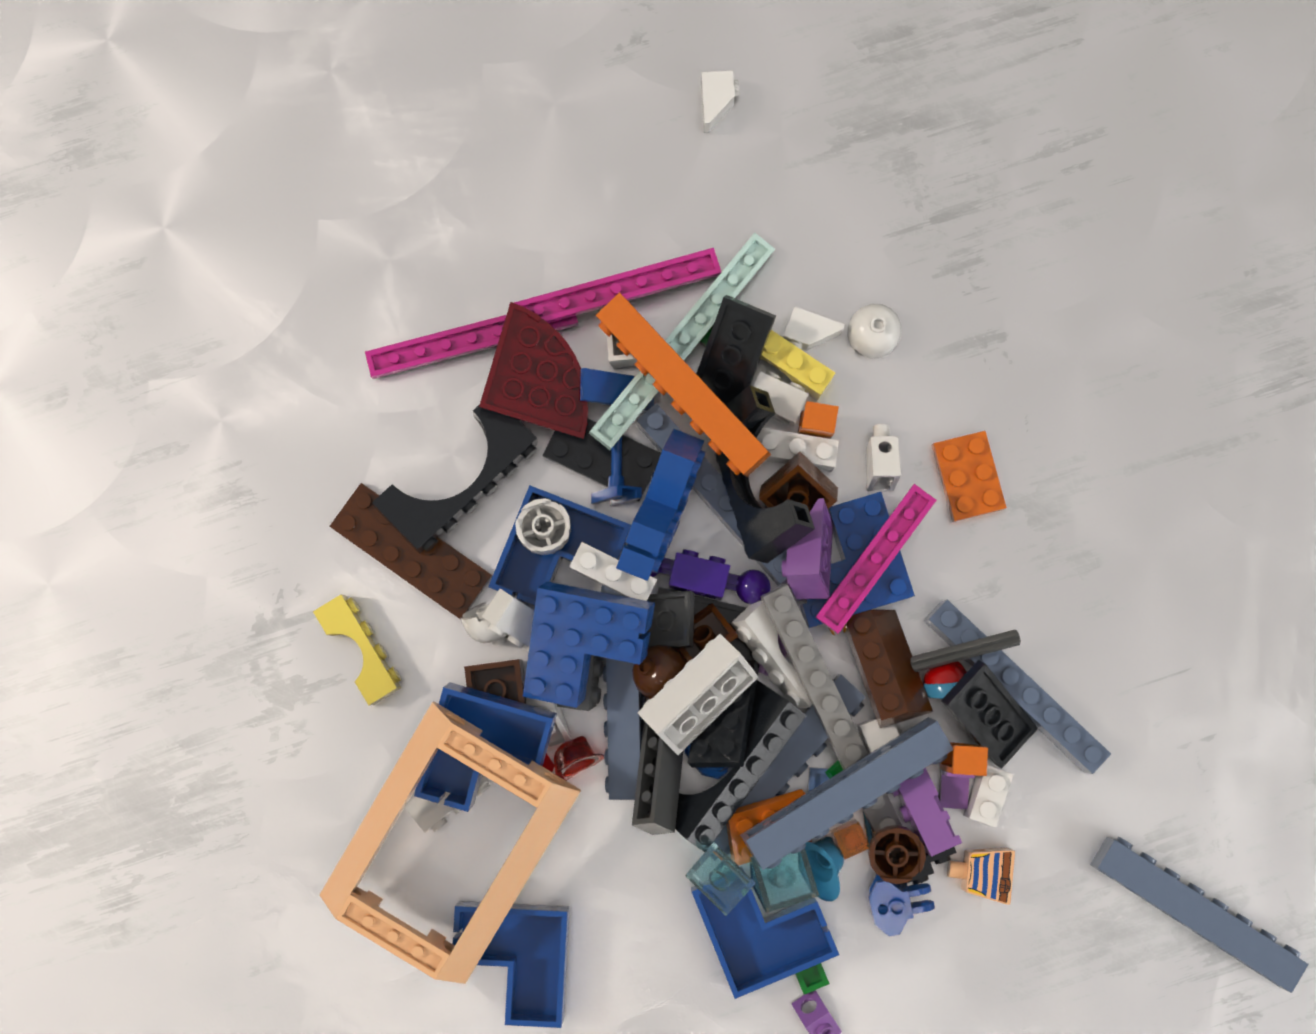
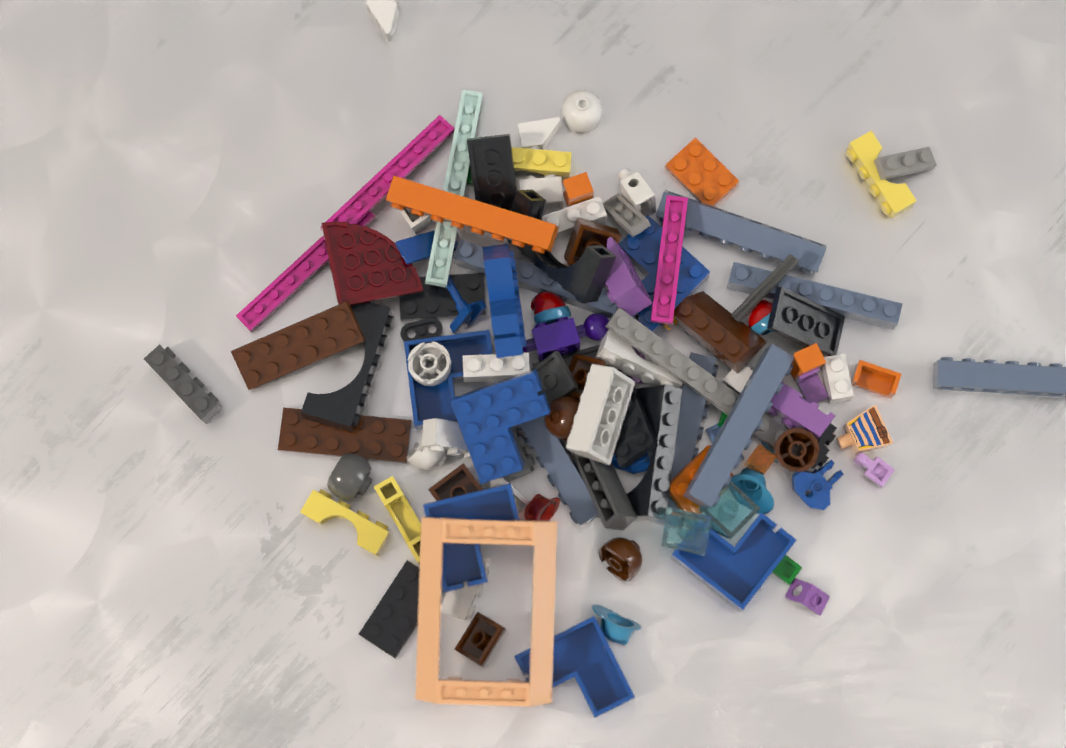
camera: 25 degrees left, 5 degrees down
none -> dark grey brick [144,344,222,424]
none -> reddish brown plate [230,301,366,390]
none -> dark grey wheel [327,453,373,500]
none -> black plate [358,560,420,659]
none -> light yellow arch [374,476,421,565]
none -> black plate [400,318,443,342]
none -> reddish brown slope [454,611,506,667]
none -> piece [530,291,571,325]
none -> dark azure piece [592,604,641,645]
none -> reddish brown cylinder [598,537,643,581]
none -> light grey plate [603,193,651,237]
none -> sand blue brick [656,190,827,273]
none -> light yellow arch [846,131,917,219]
none -> orange panel [851,360,901,399]
none -> lavender plate [853,452,895,488]
none -> light grey plate [874,147,937,180]

